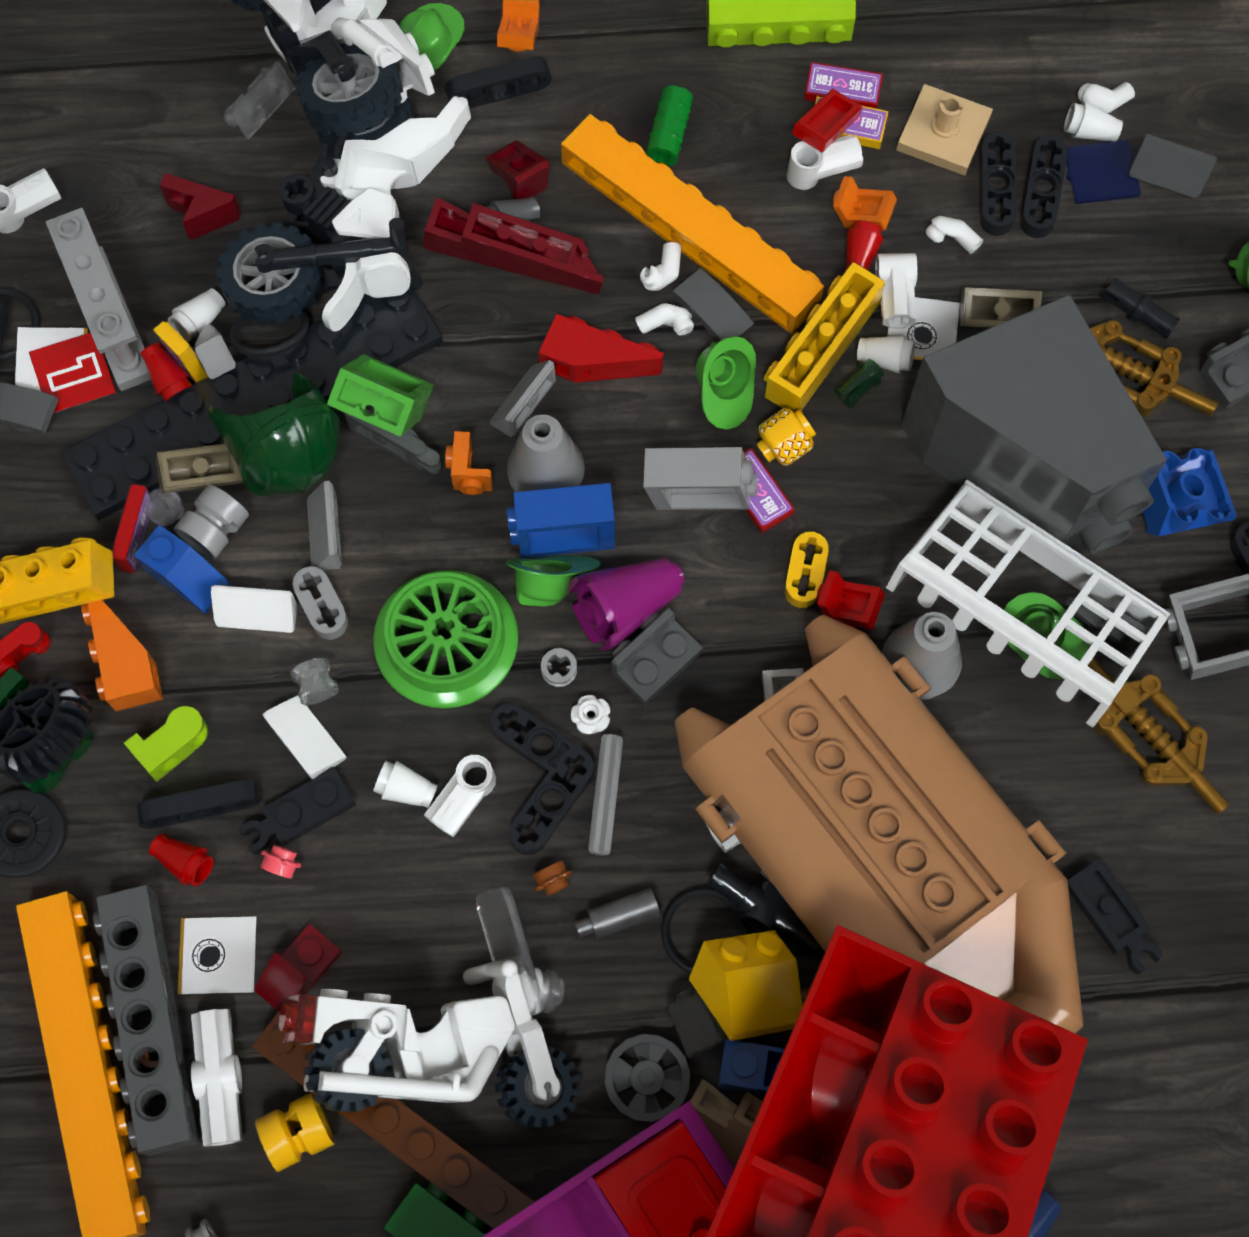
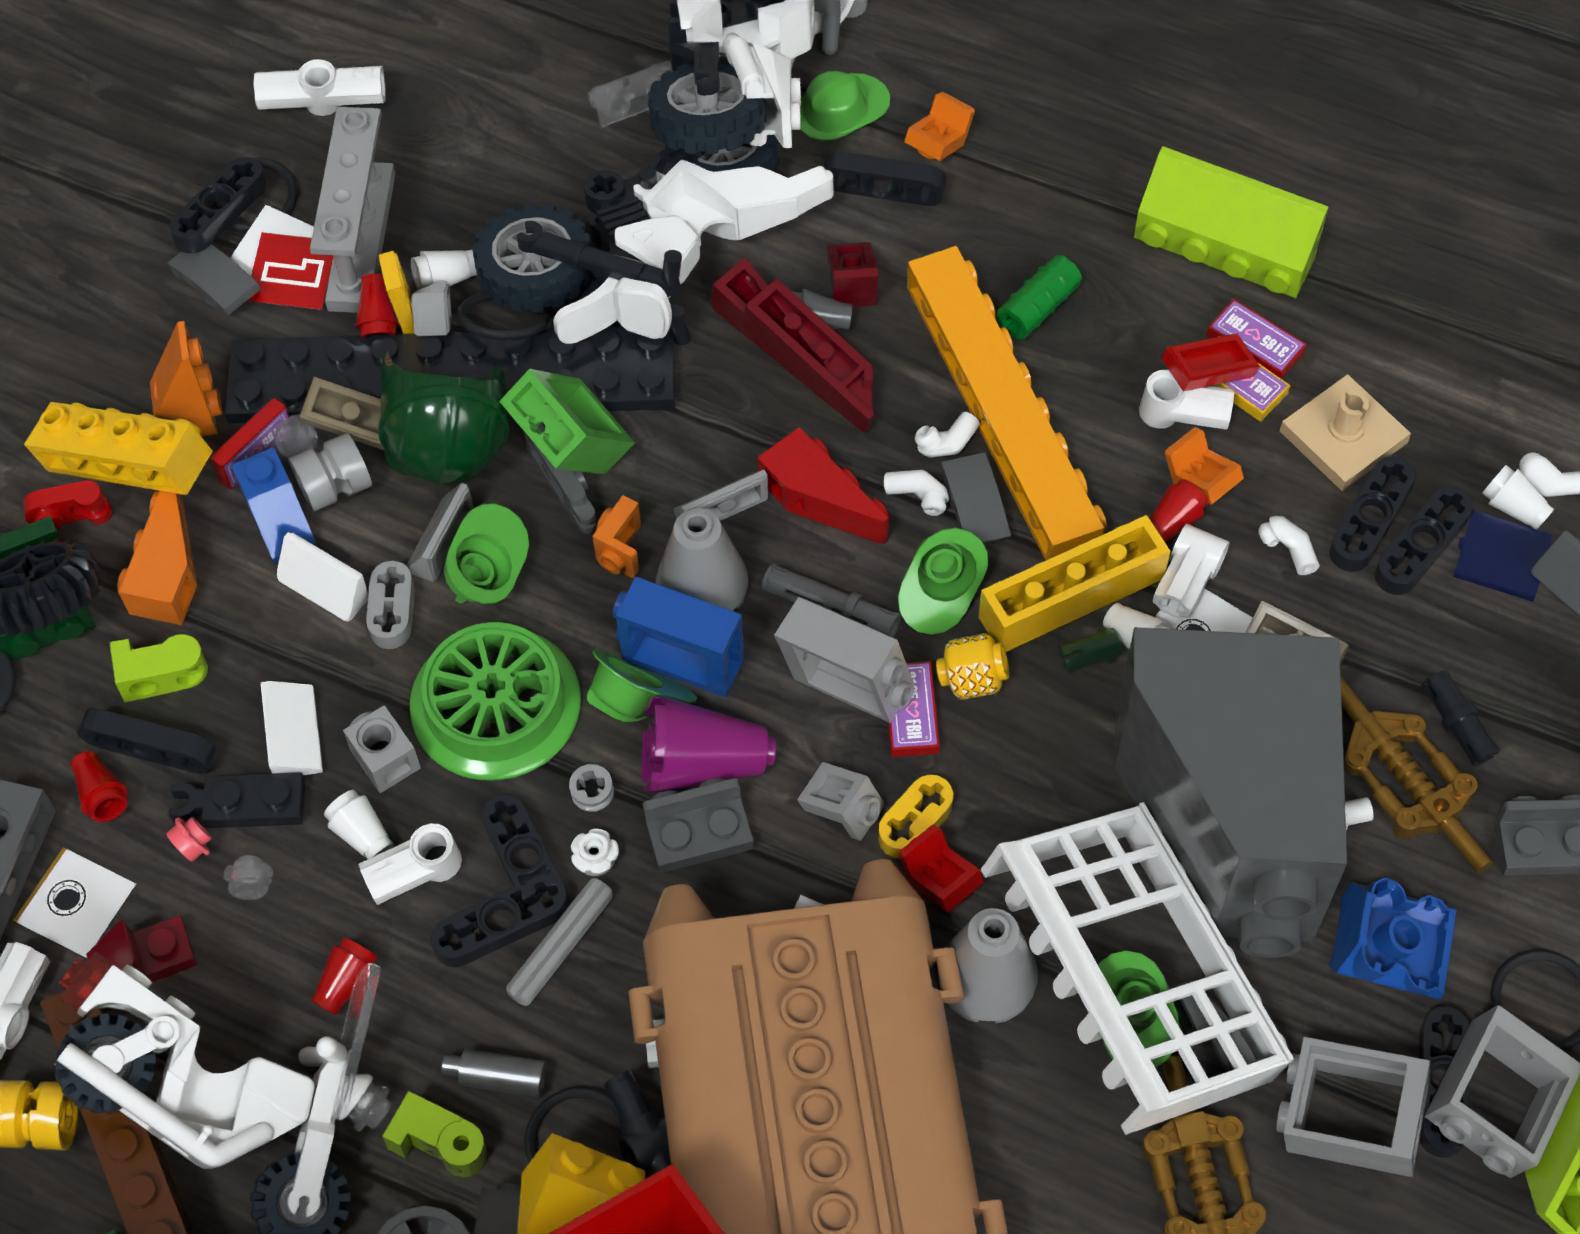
camera: 30 degrees right, 10 degrees down
dark red slope [159,173,241,240] -> none
clear wheel [290,658,339,705] -> none
dark orange plate [533,861,572,896] -> none
none -> orange slope [150,321,223,437]
none -> clear plate [224,855,273,900]
none -> red cone [310,937,378,1016]
none -> light grey brick [343,705,421,793]
none -> lime leg [382,1091,487,1177]
none -> bright green piece [444,504,529,604]
none -> dark grey pin [761,563,901,638]
none -> light grey bracket [797,762,884,841]

